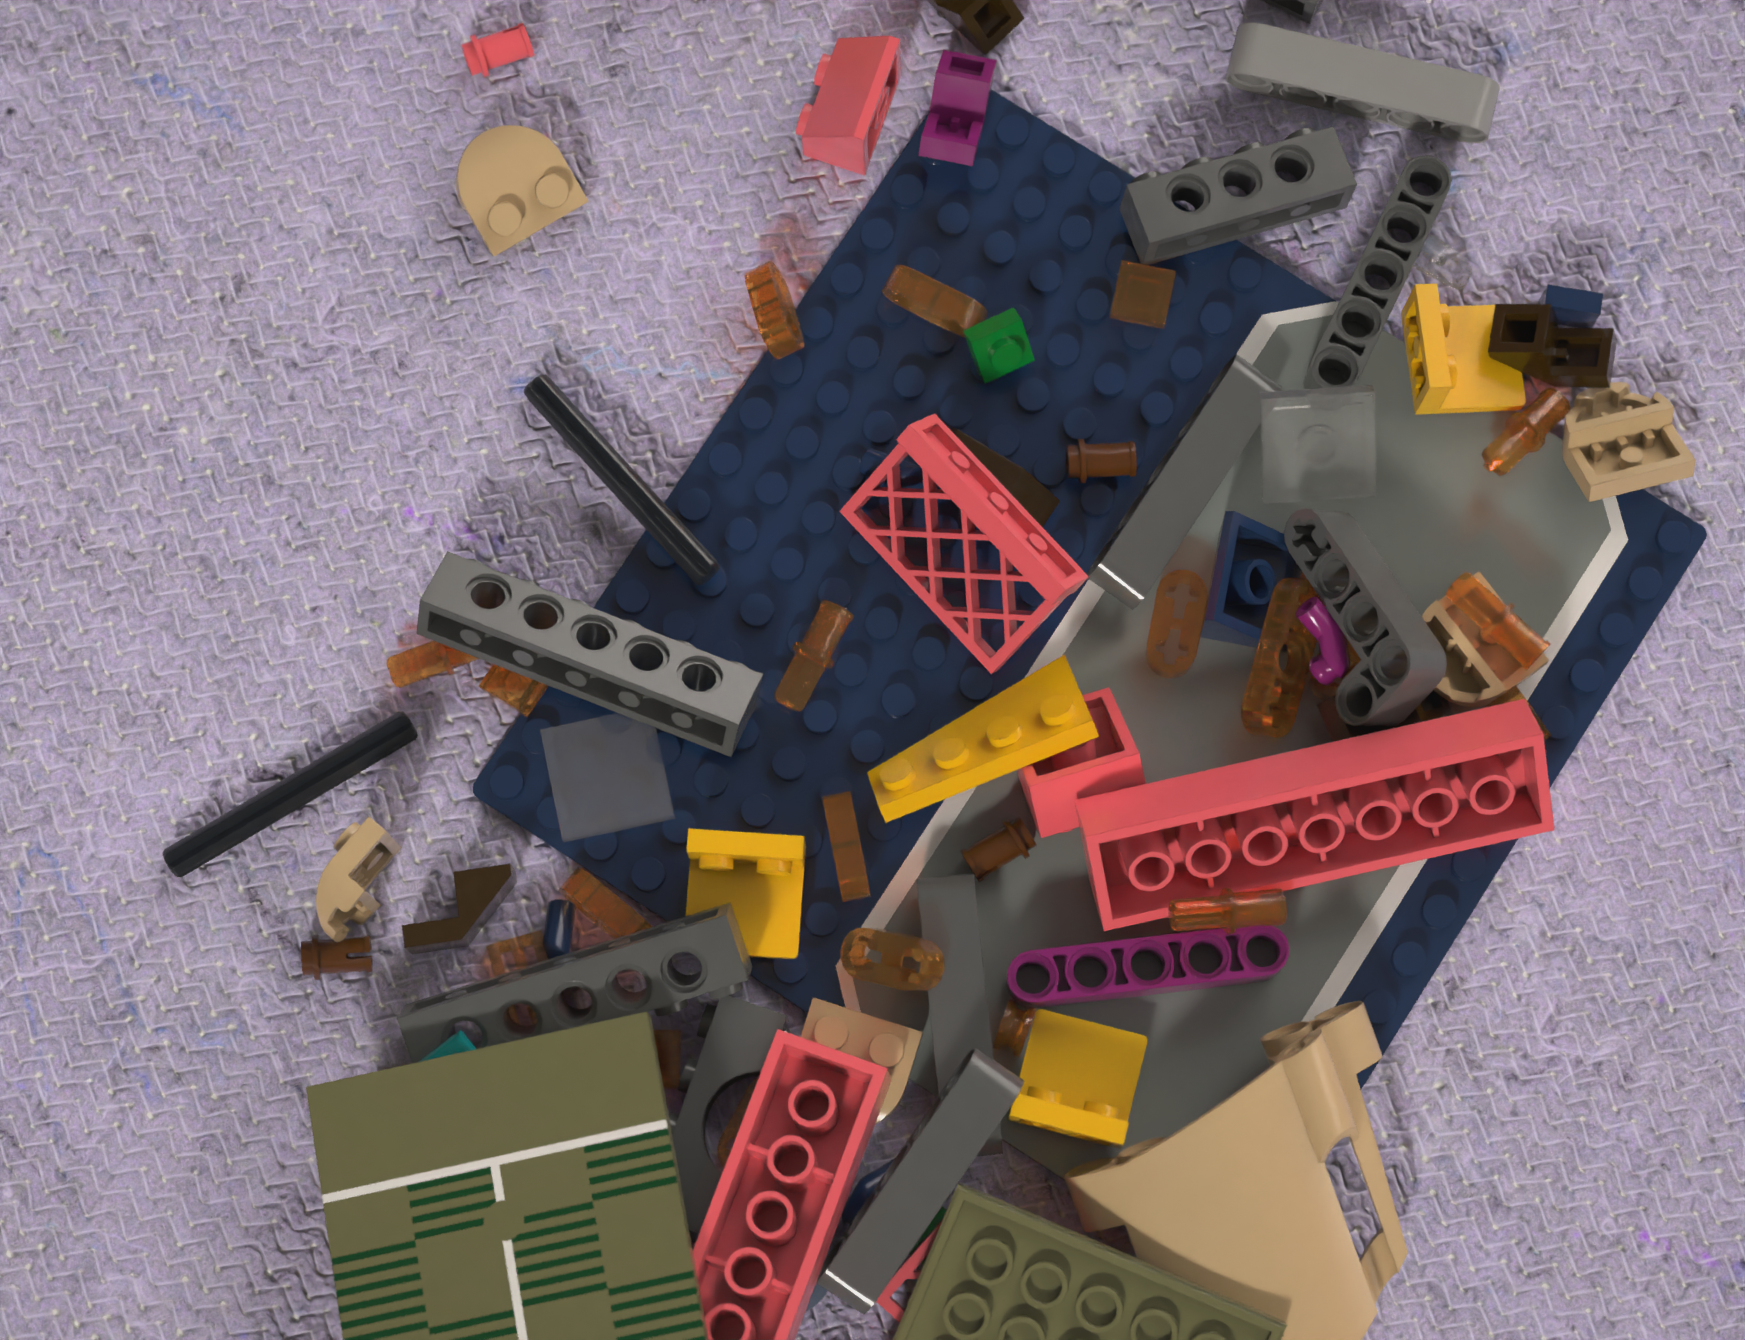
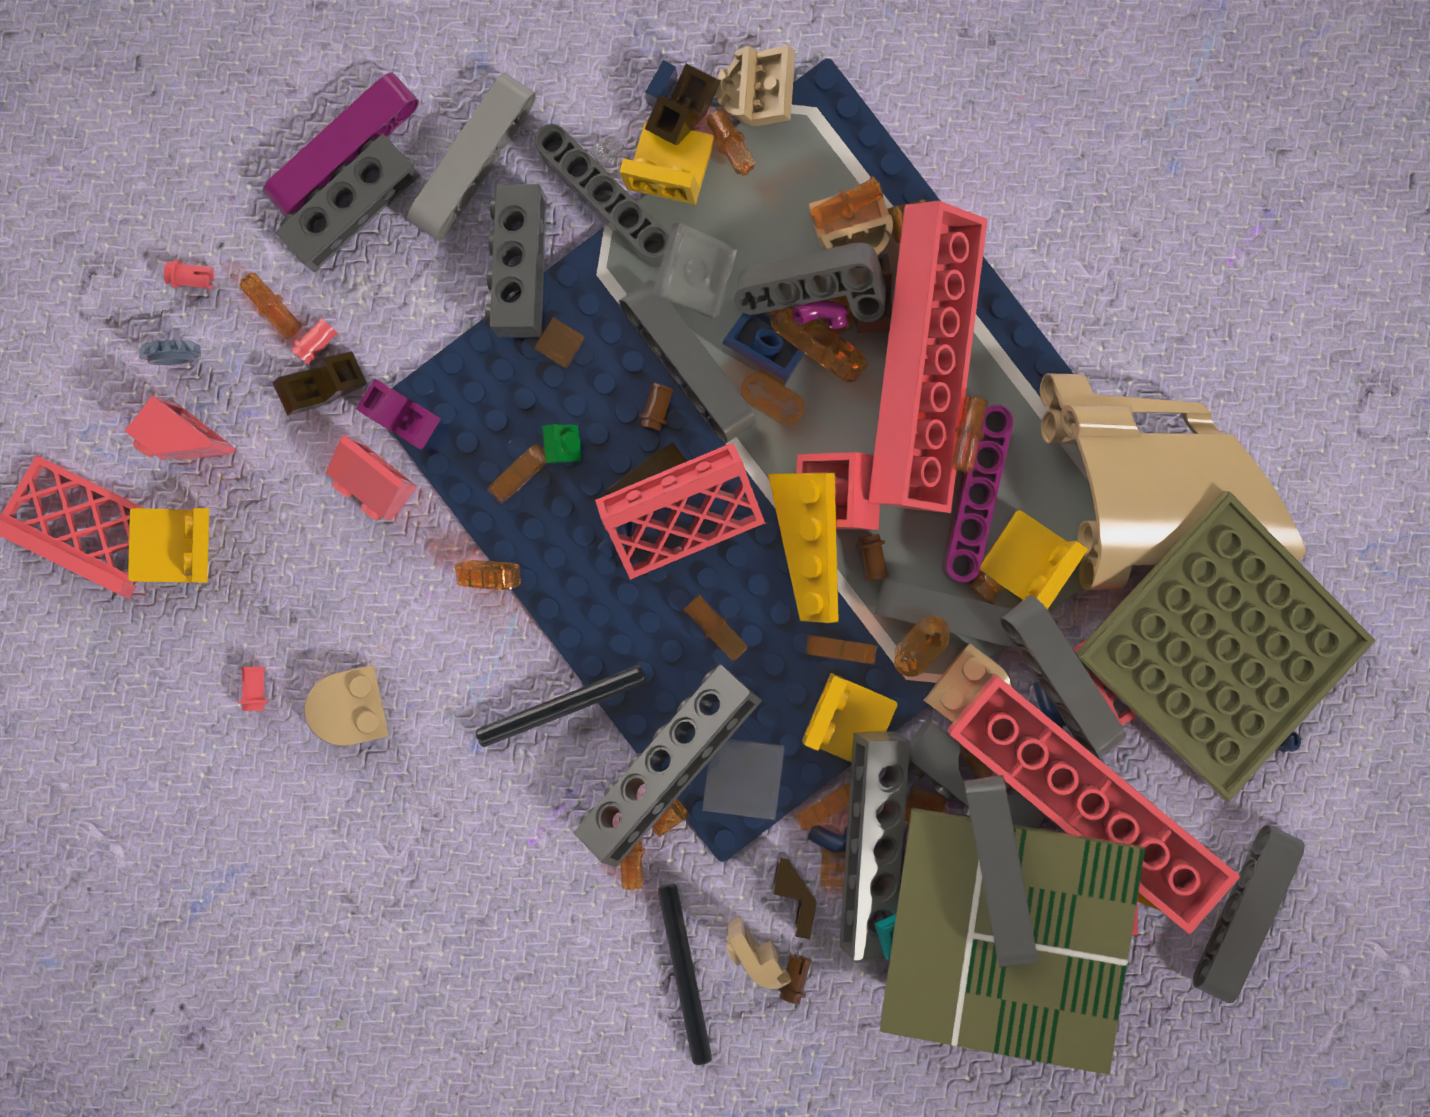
camera: 75 degrees left, 10 degrees up
none -> dark grey beam [964,775,1038,967]

